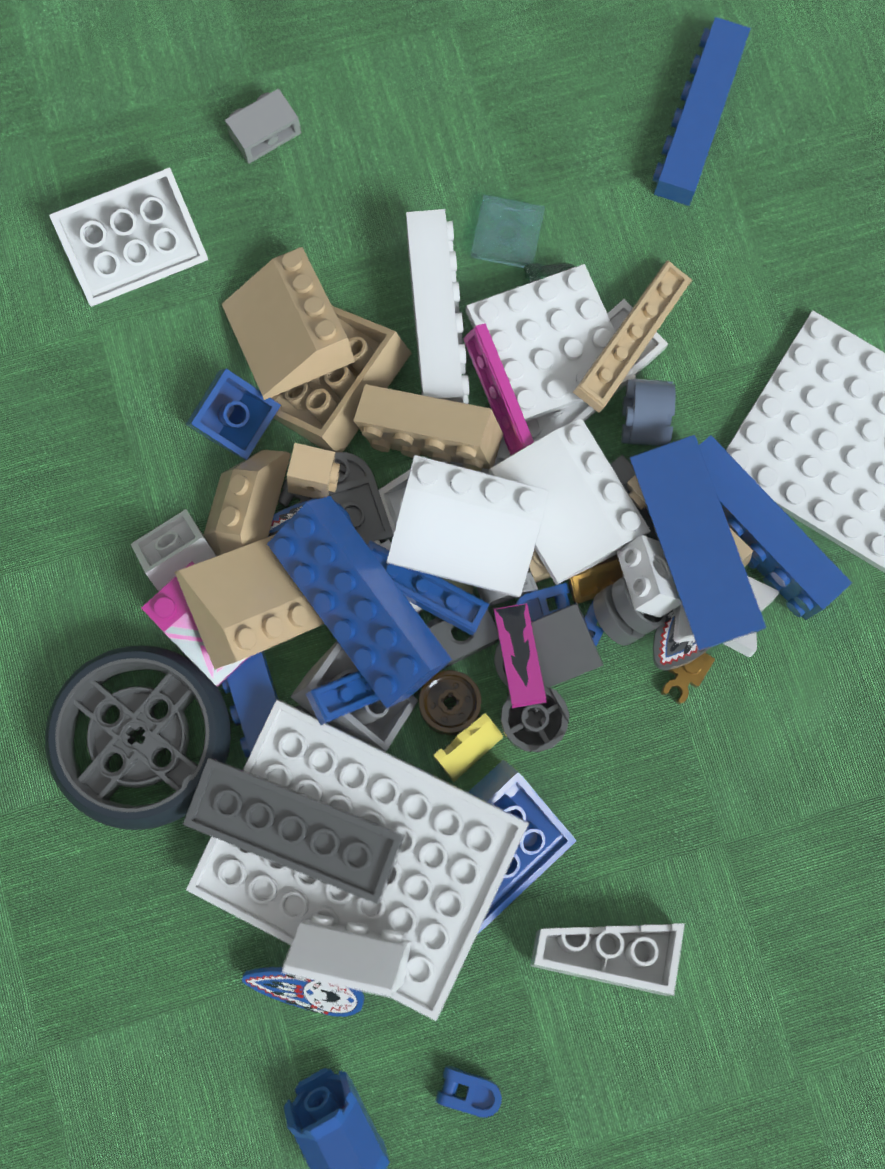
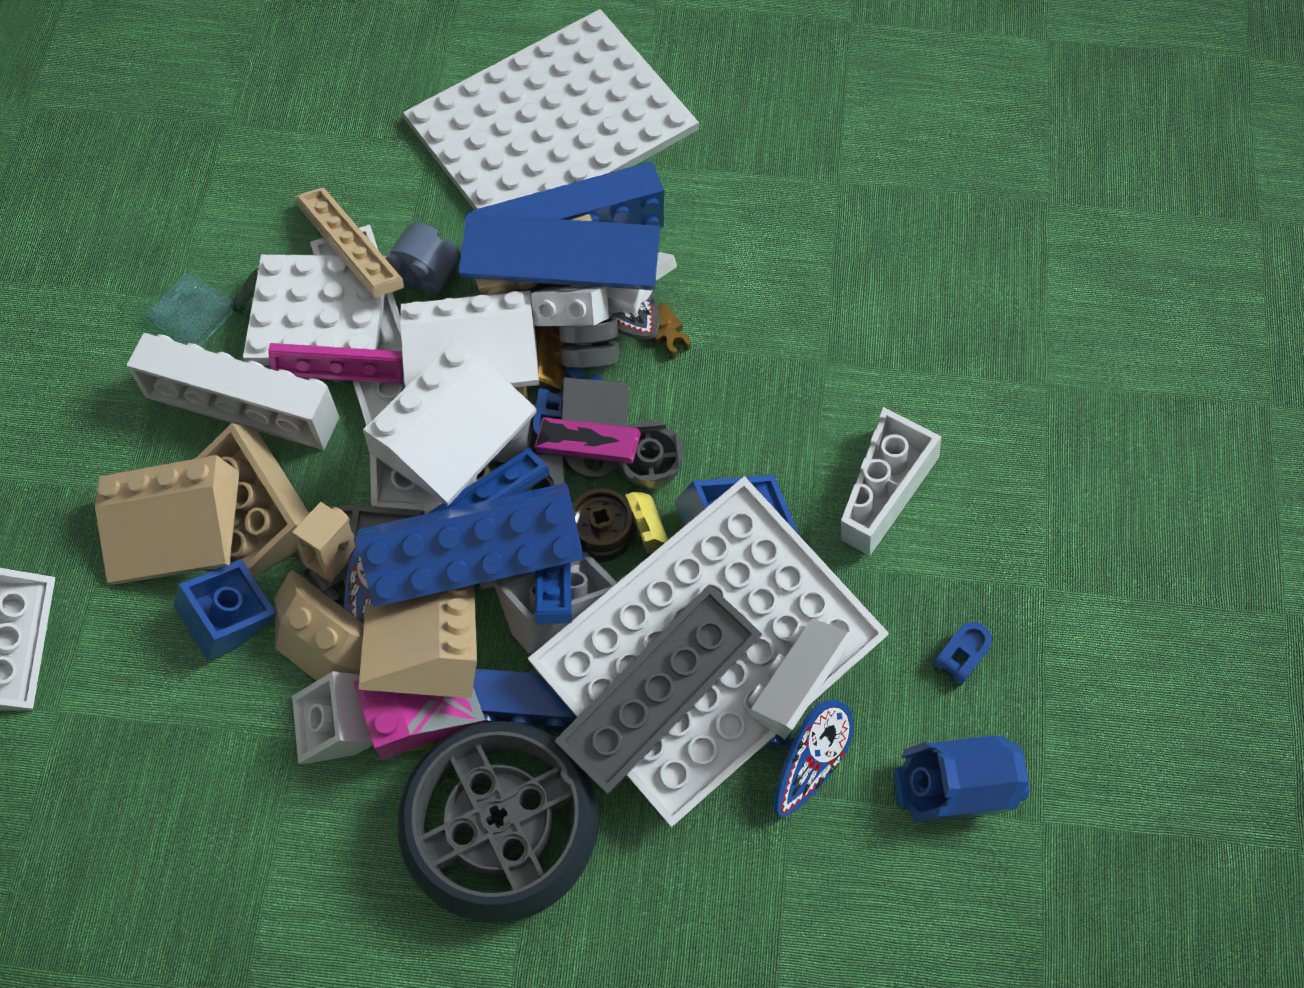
camera: 65 degrees left, 15 degrees down
tan brick [353,384,503,471] -> none
blue brick [652,17,751,206] -> none

